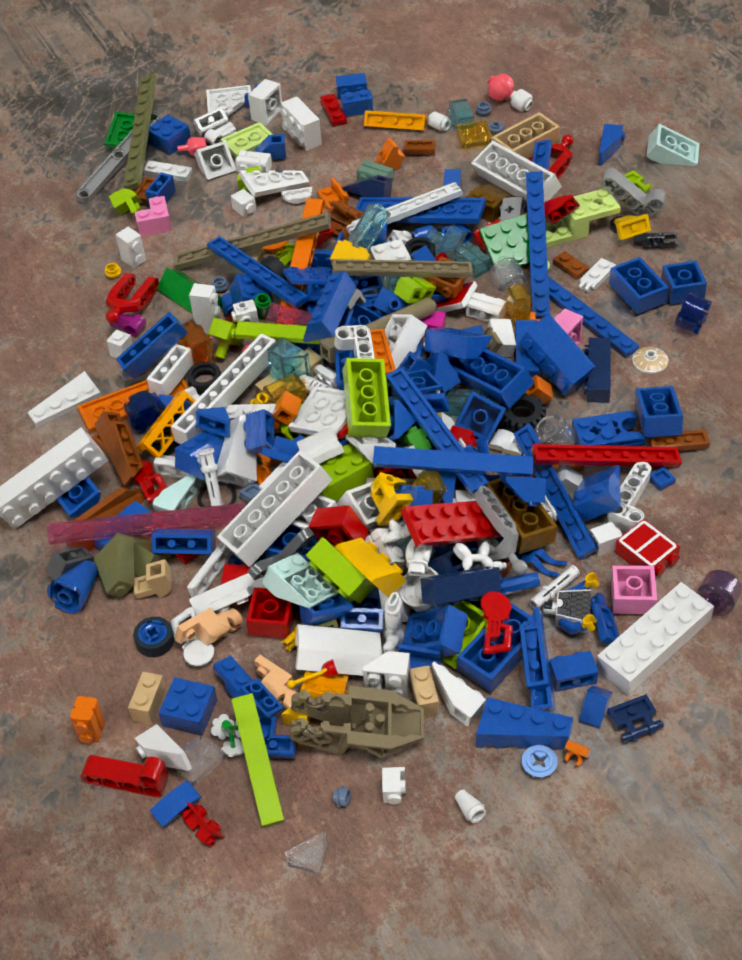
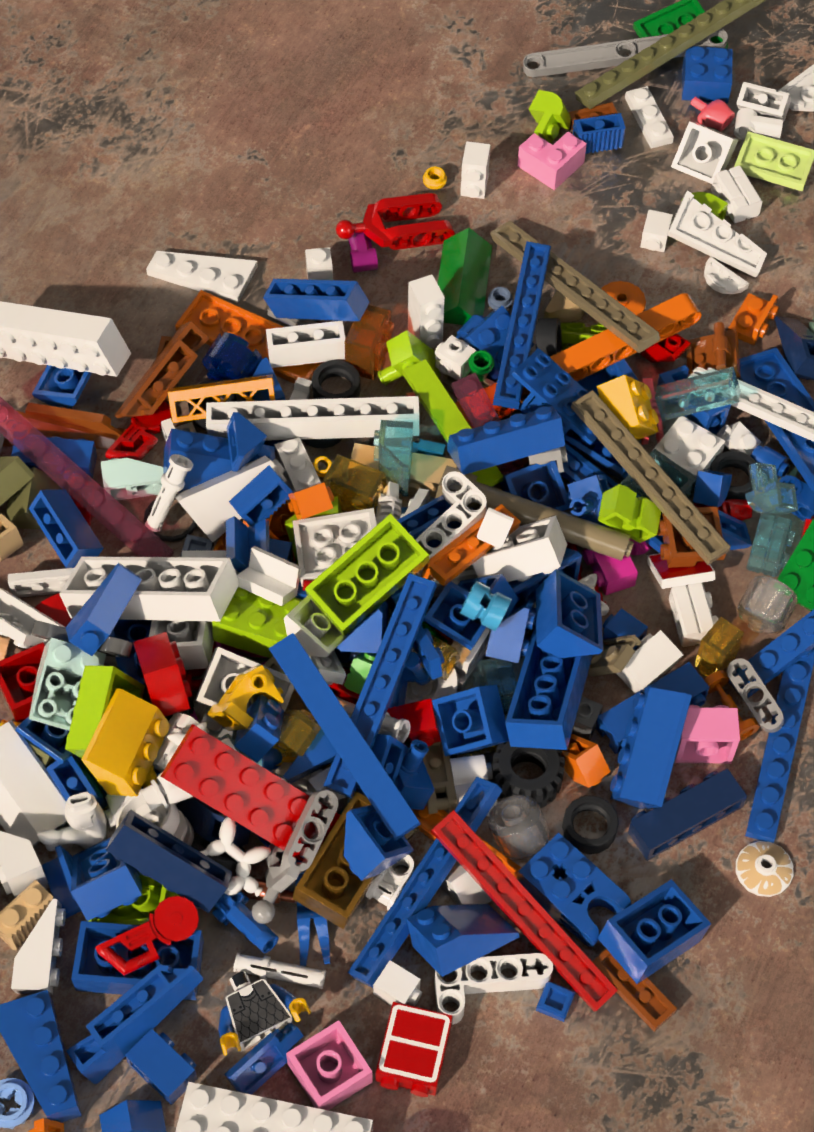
camera: 50 degrees right, 10 degrees up
blue slope [255,134,286,160] -> none
none -> slope [66,562,142,656]
none -> dark azure wheel [460,581,512,632]
none -> white slope [477,508,514,548]
none -> black tyre [562,795,619,854]
none -> light grey beam [727,658,784,733]

